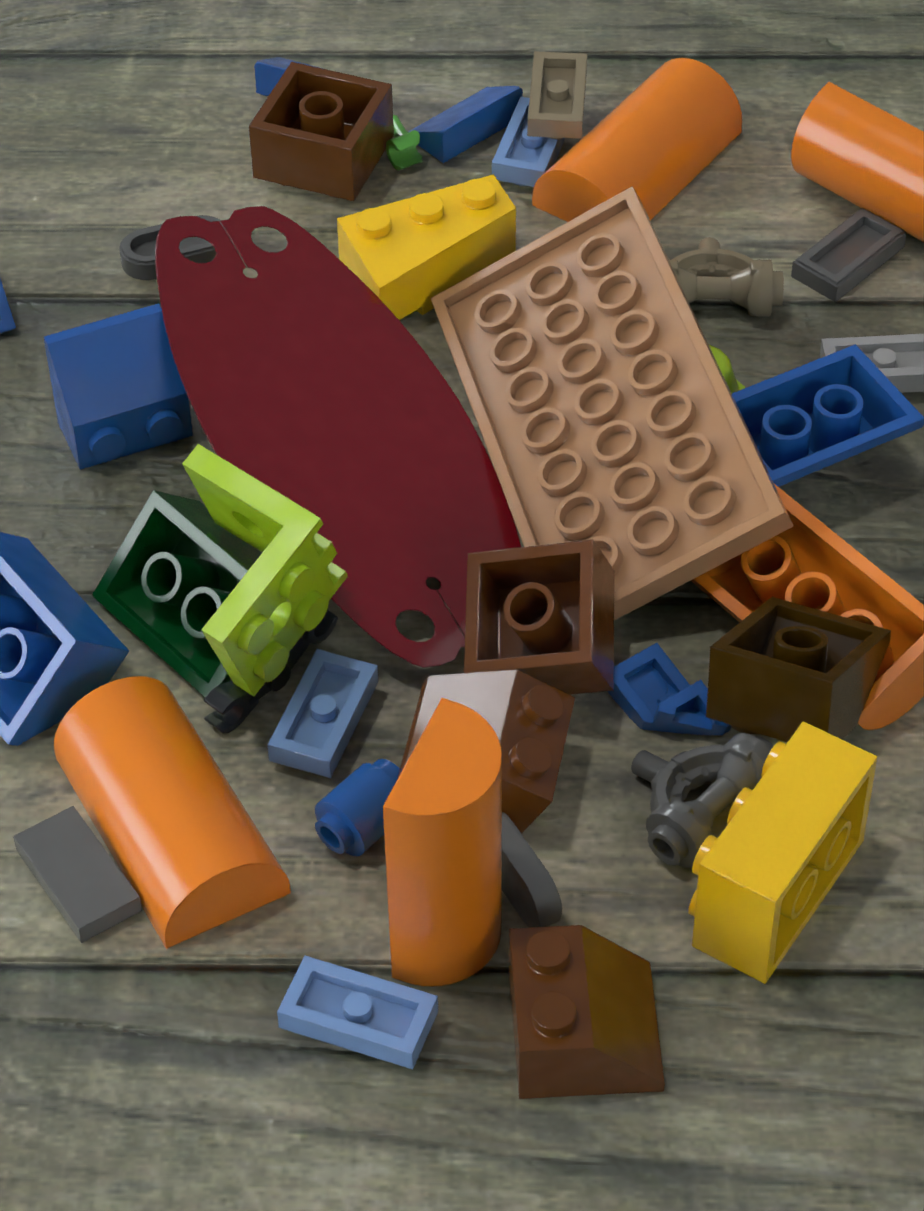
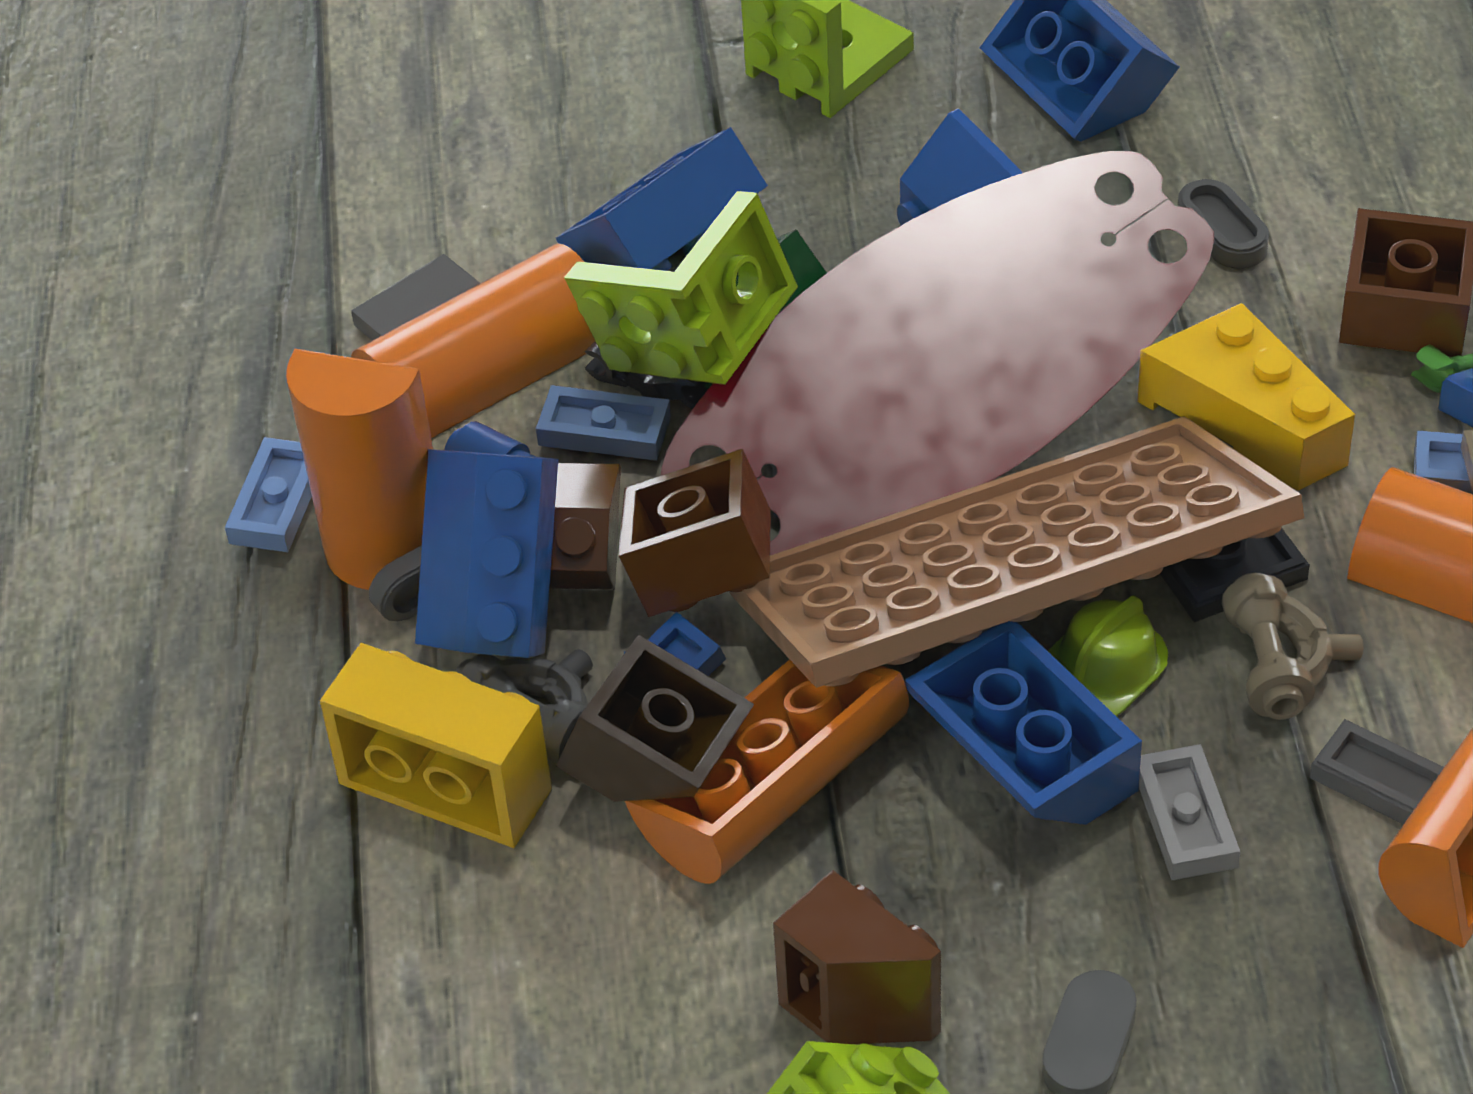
camera: 85 degrees right, 0 degrees up
reddish brown slope [509,925,665,1099] -> none
none -> blue slope [415,449,558,658]

